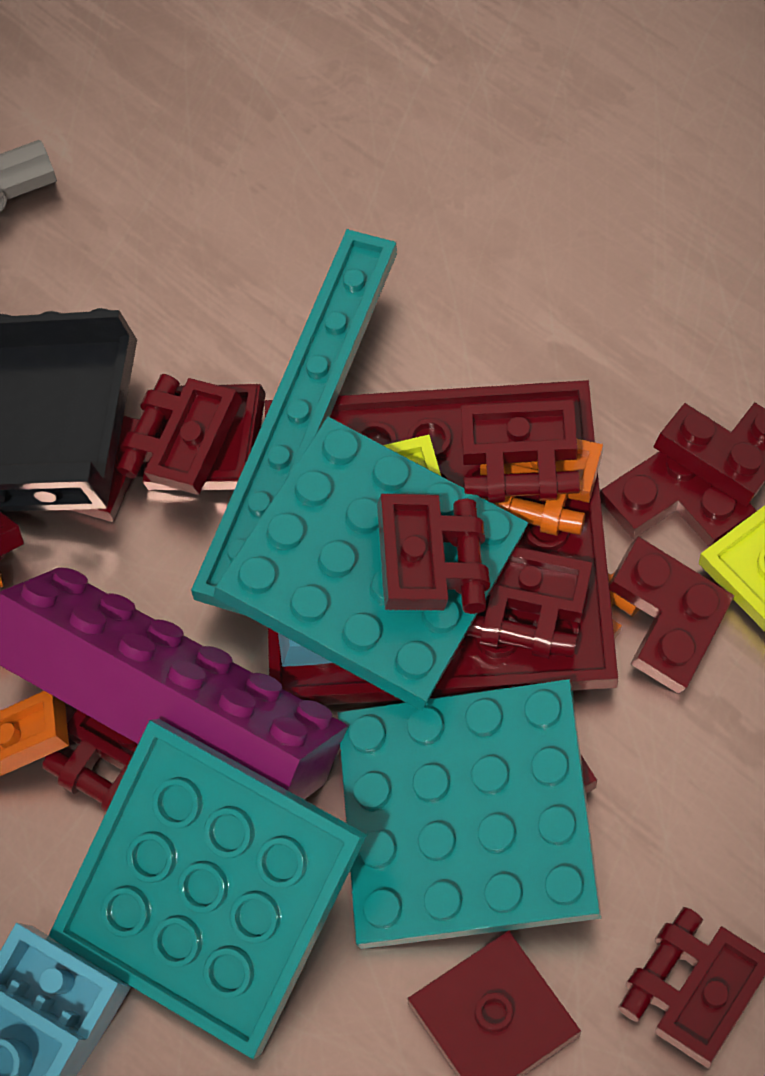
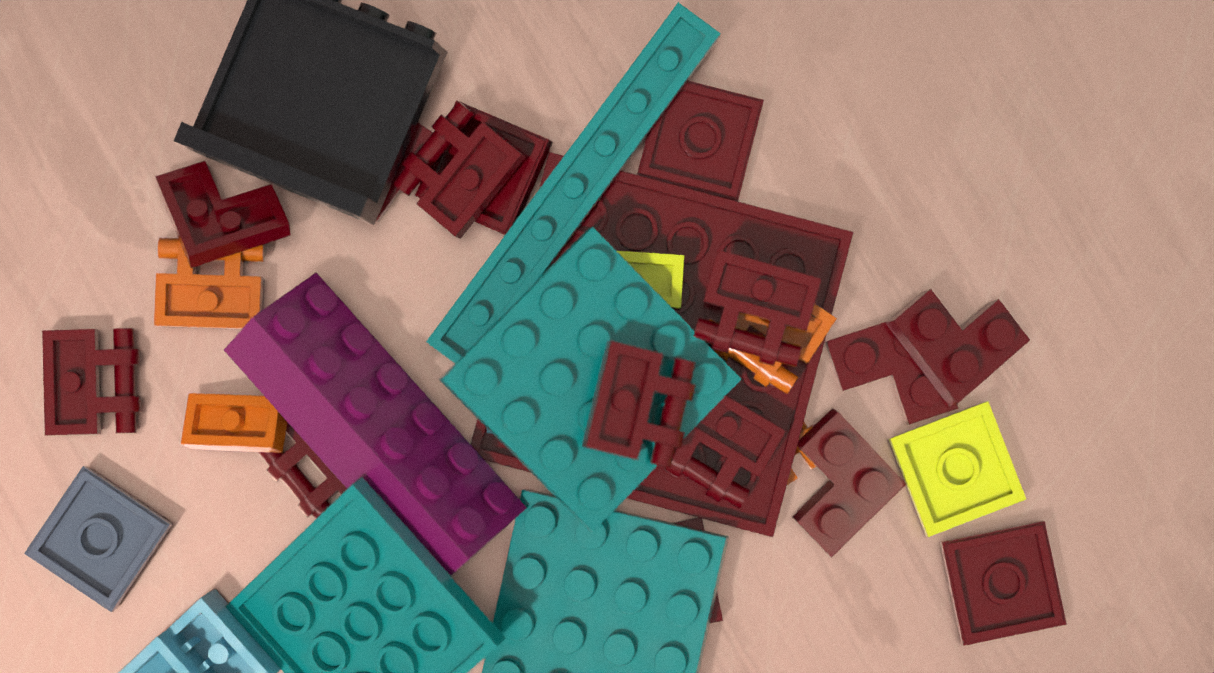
camera: 15 degrees right, 25 degrees up
none -> dark red plate [637,81,764,201]

